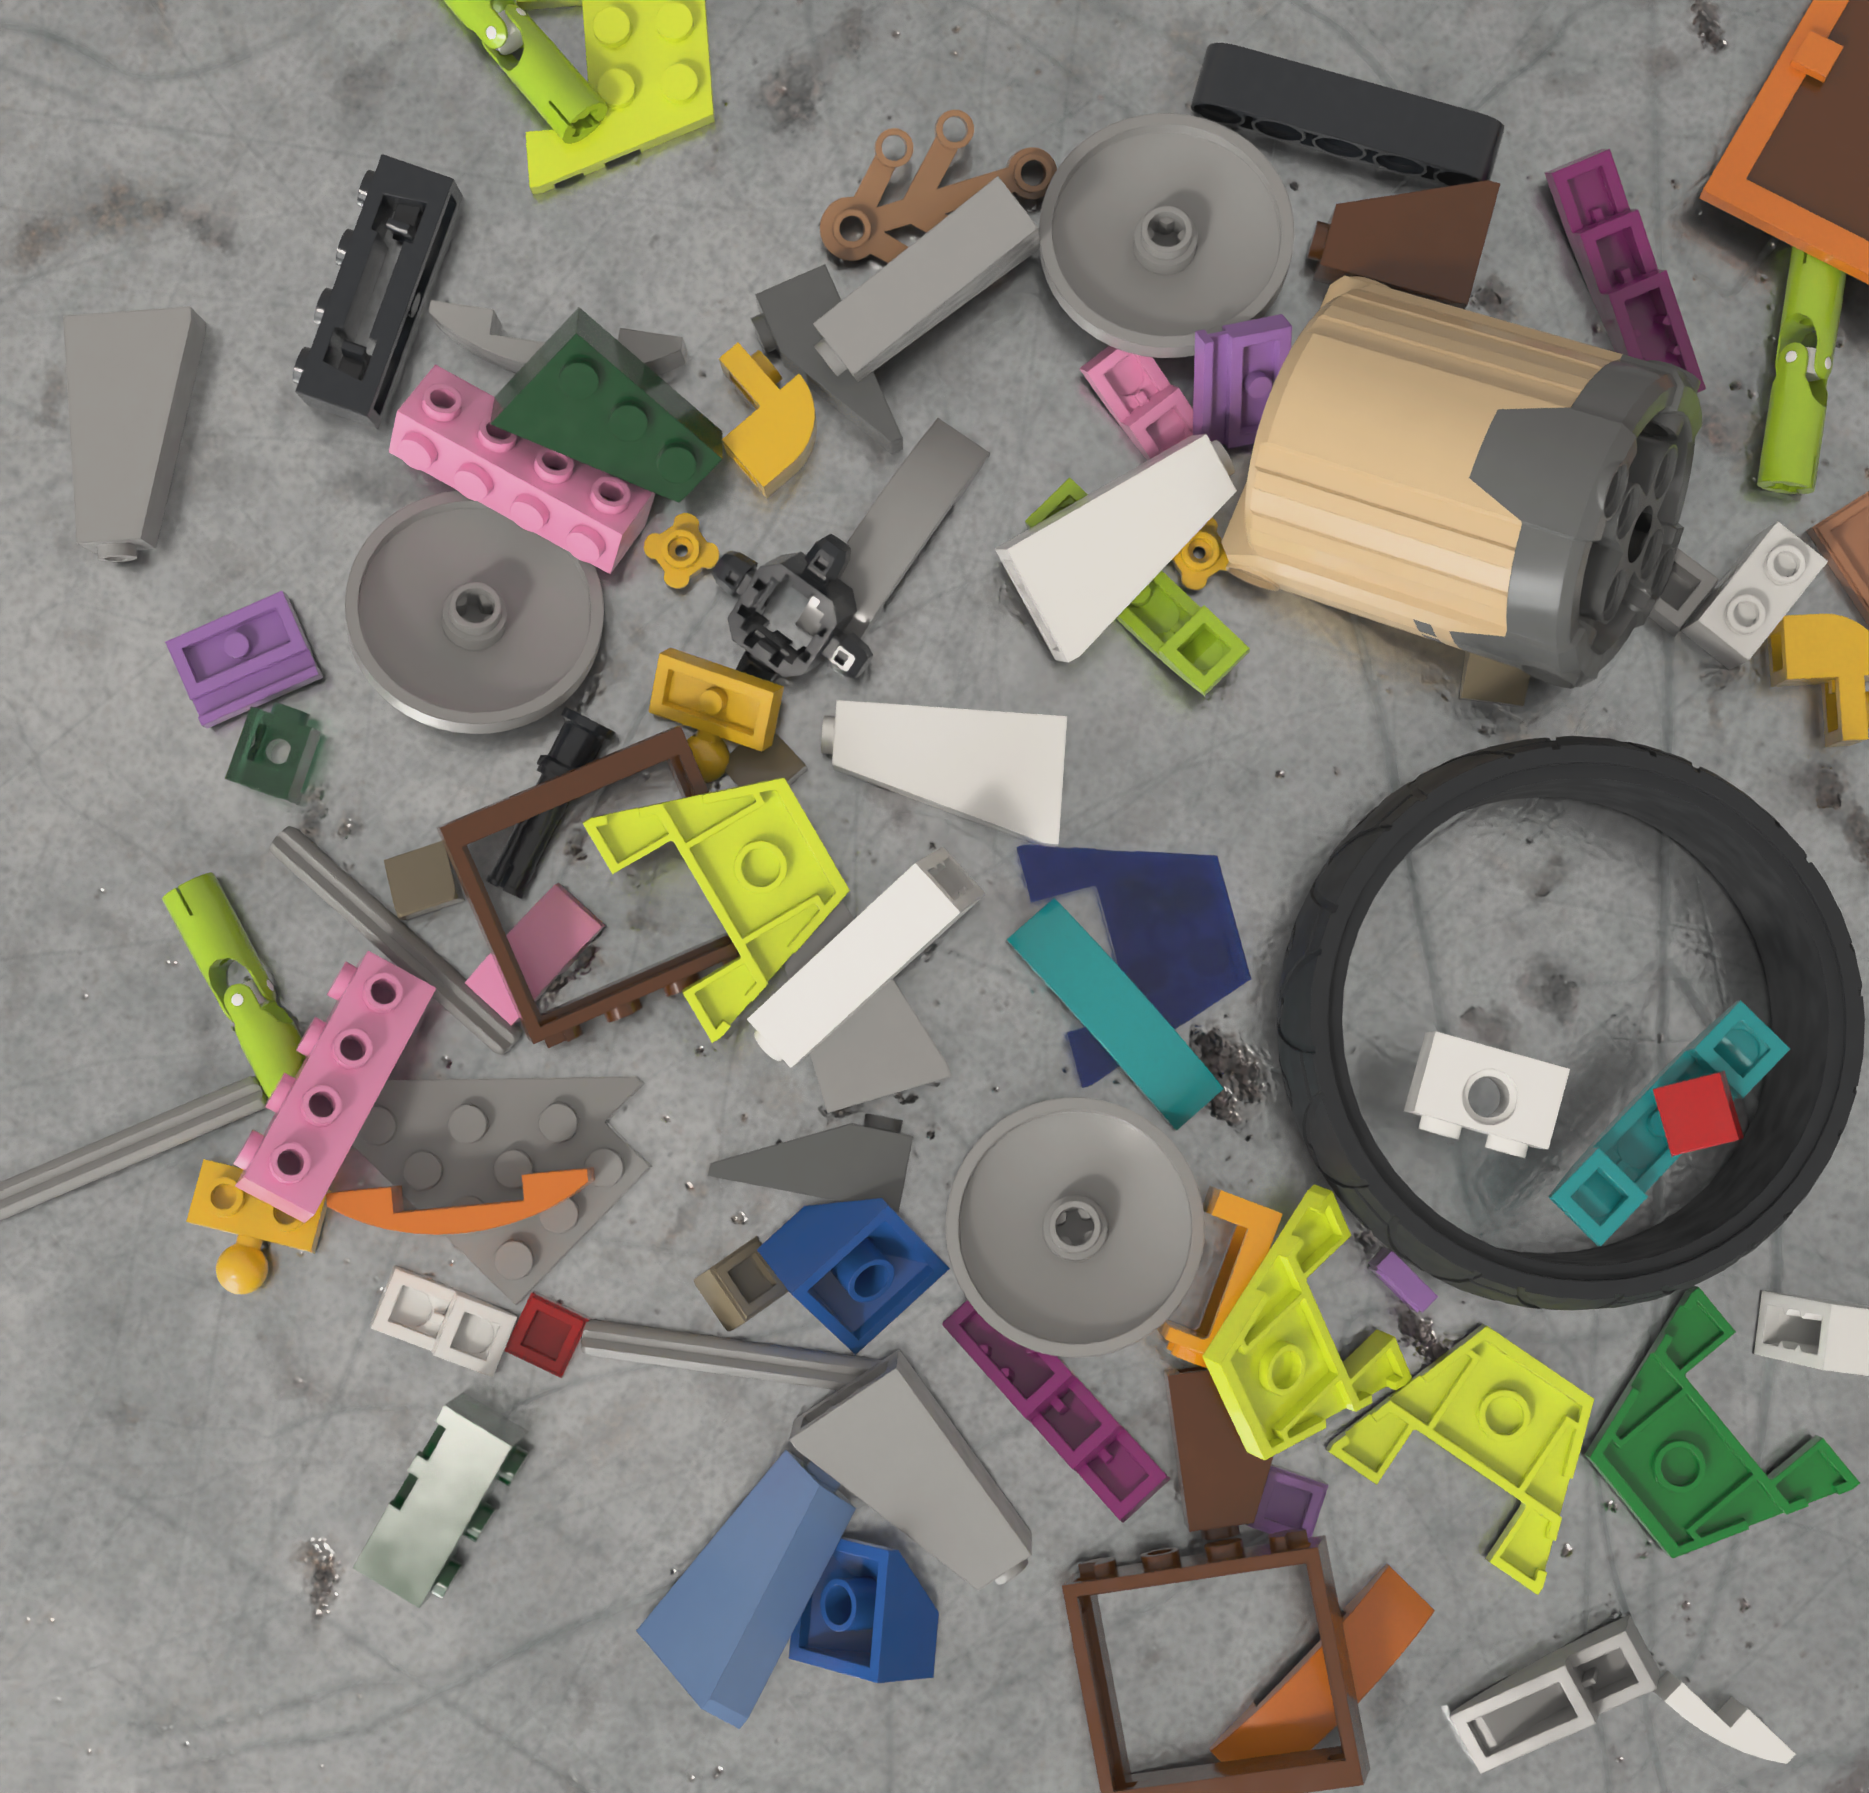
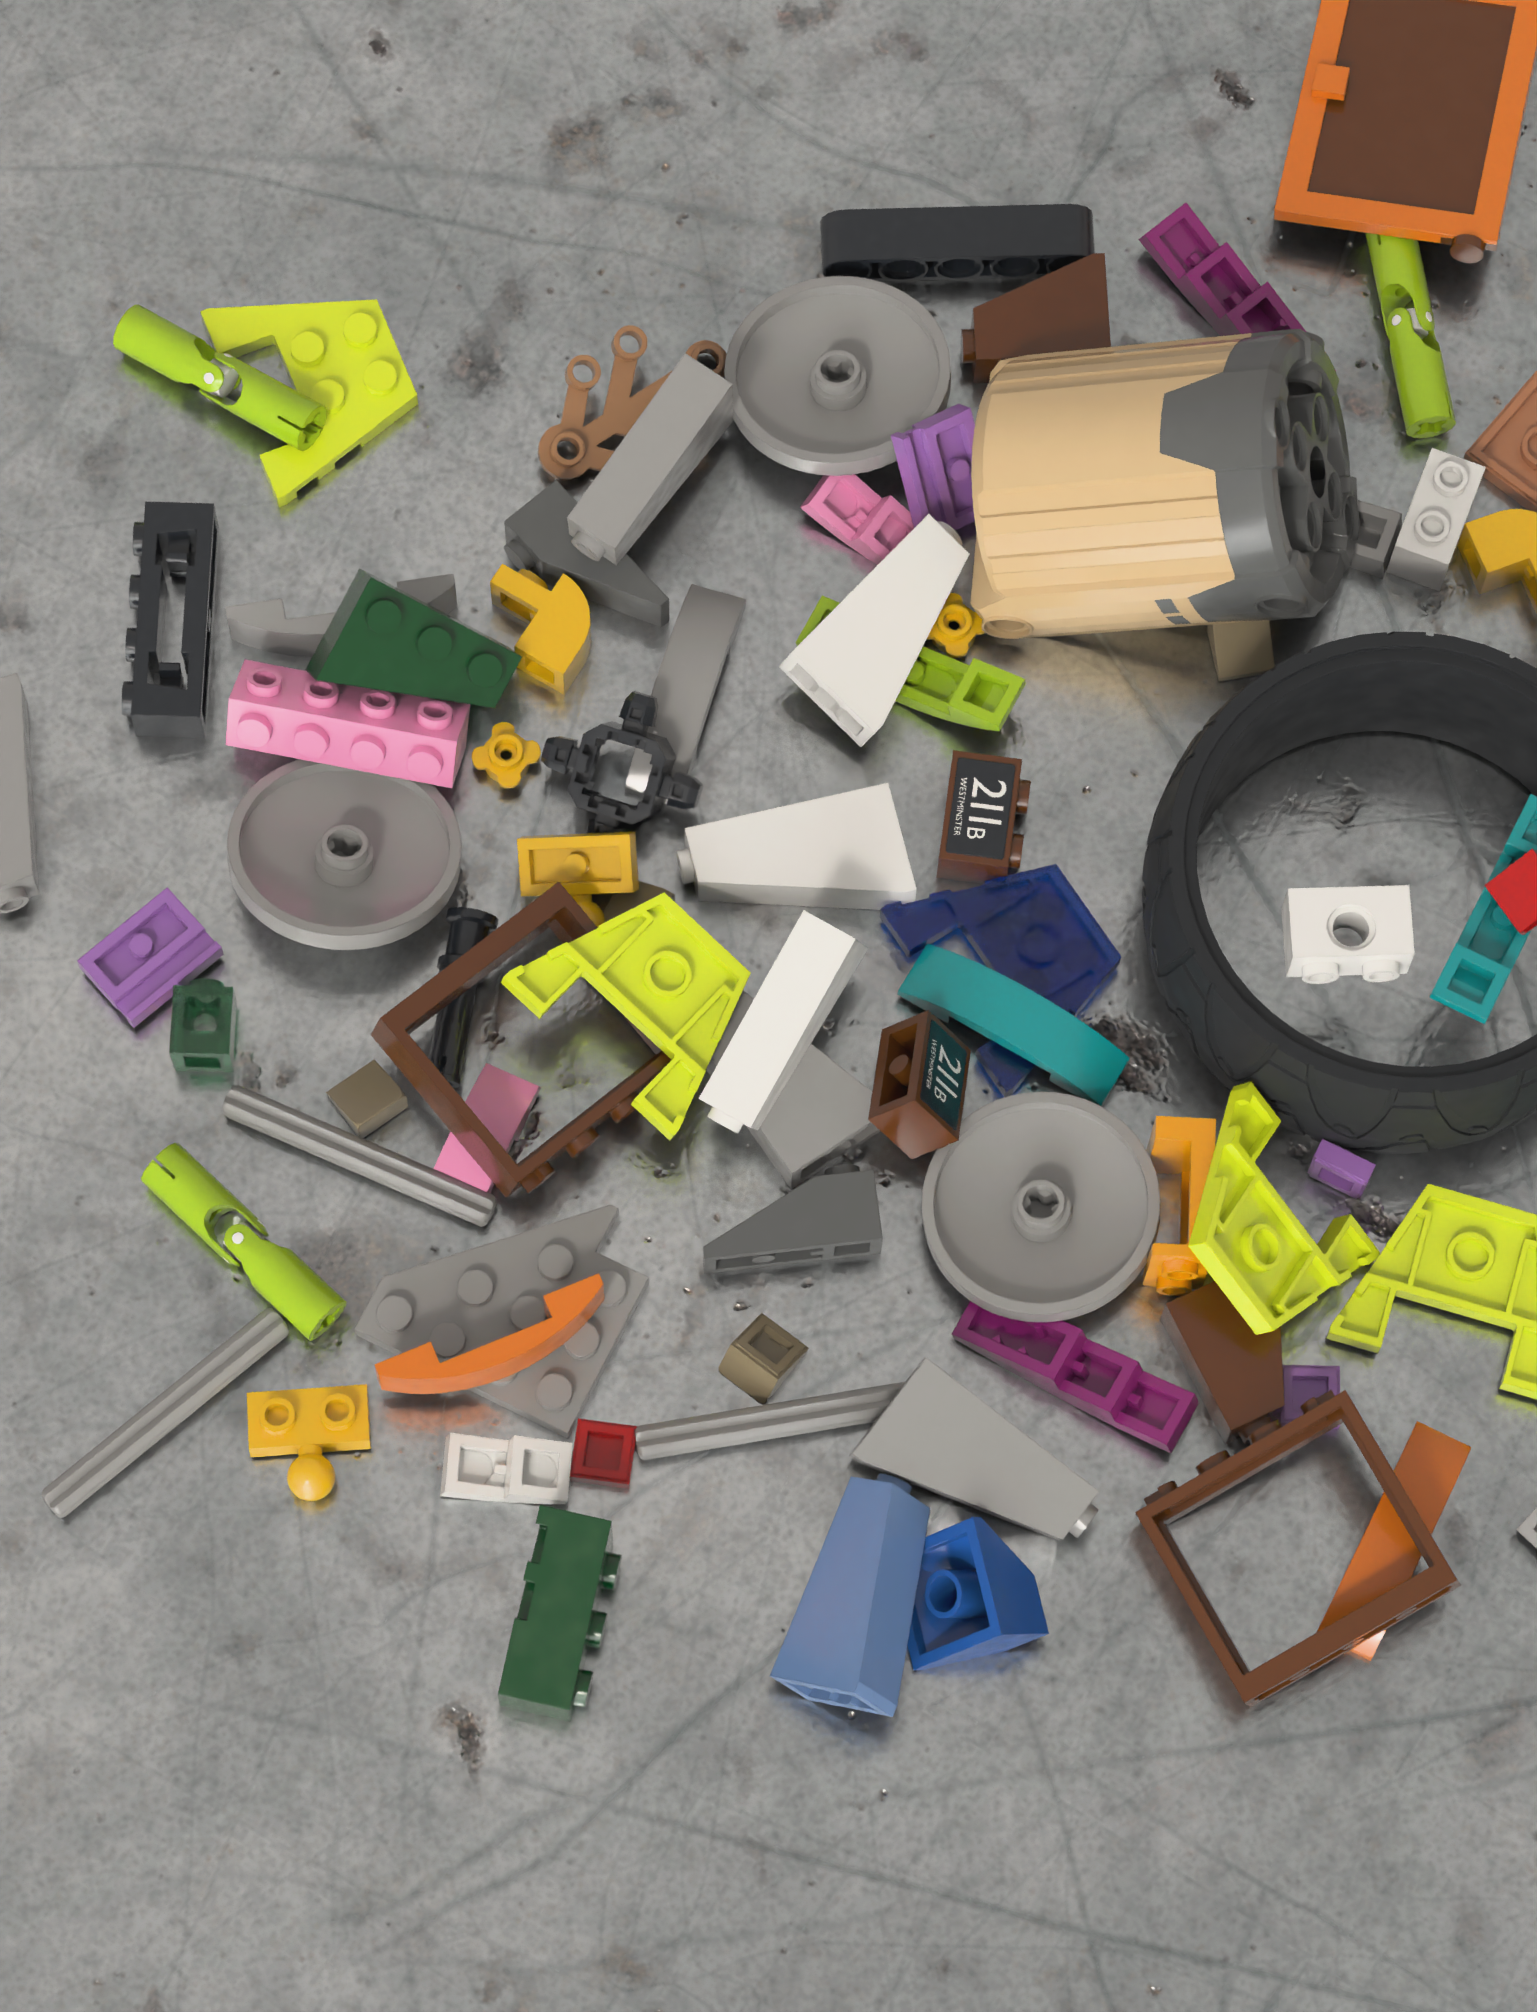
camera: 20 degrees left, 15 degrees down
bright pink brick [234,951,436,1223] -> none
blue slope [757,1198,950,1355] -> none
none -> reddish brown brick [868,1010,971,1159]
none -> brick [936,750,1031,887]

